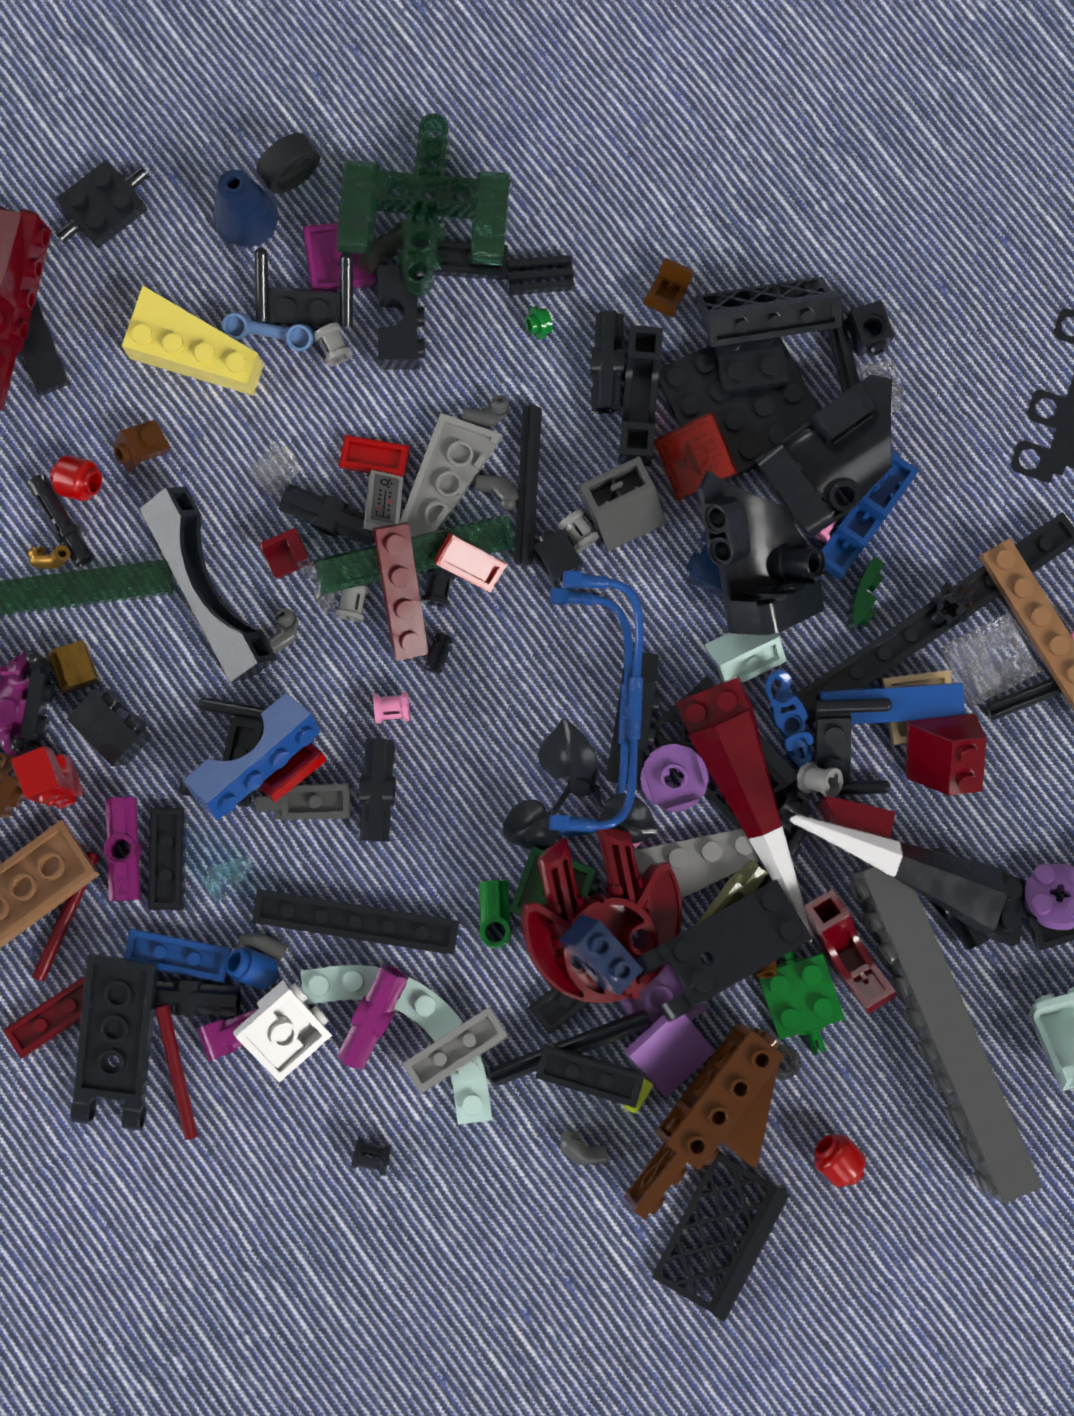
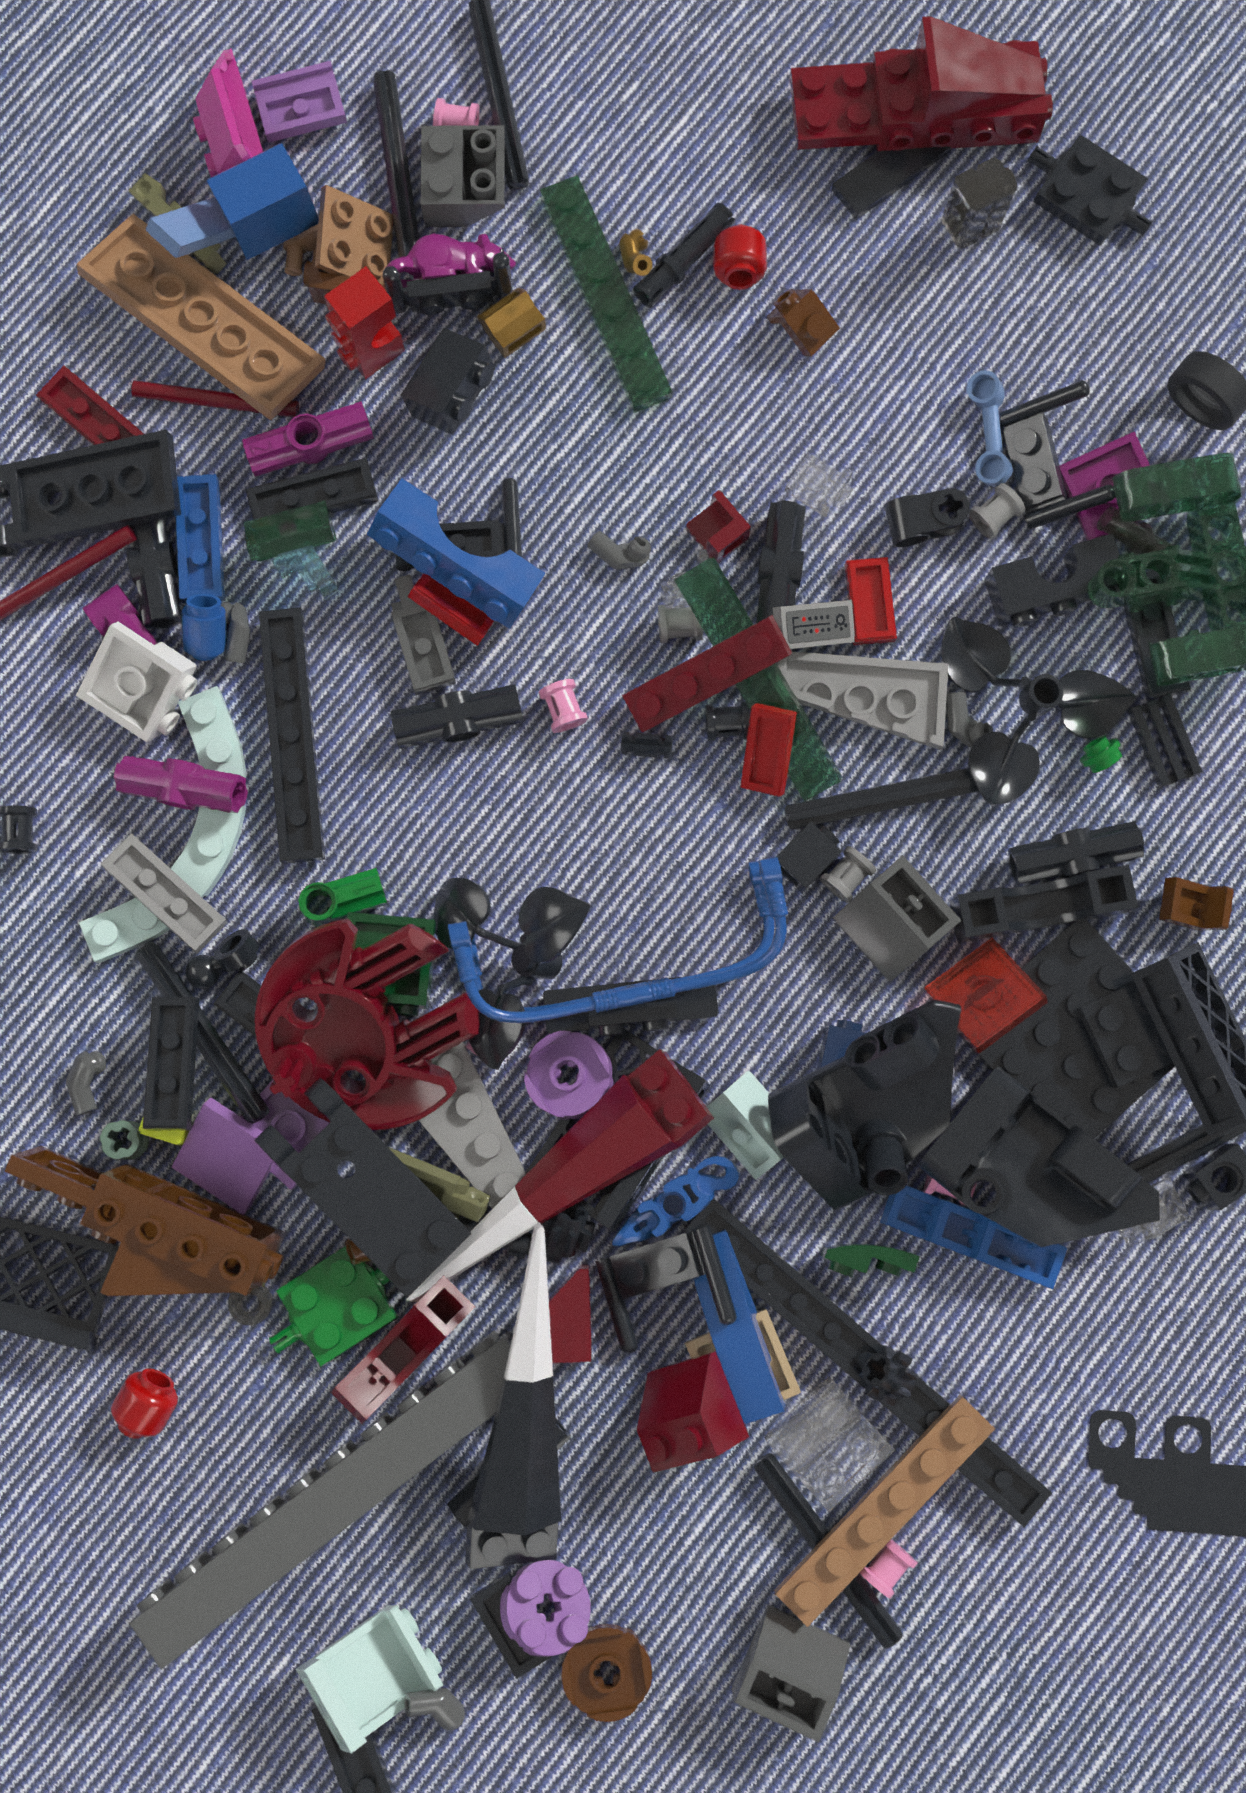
camera: 75 degrees right, 0 degrees up
light yellow wedge [122,286,263,396] -> none
arch [139,487,277,682] -> none
dark blue cone [214,169,279,248] -> none
dark grey arm [476,475,519,510] -> none
dark blue brick [559,915,643,995] -> none
light grey bush [797,762,843,797] -> none
none -> sand green bush [100,1120,149,1160]
none -> black plate [185,929,259,989]
none -> clear green bracket [244,501,337,561]
none -> black piece [884,488,970,548]
none -> clear smoke brick [941,157,1017,249]
none -> black plant [941,617,1136,805]

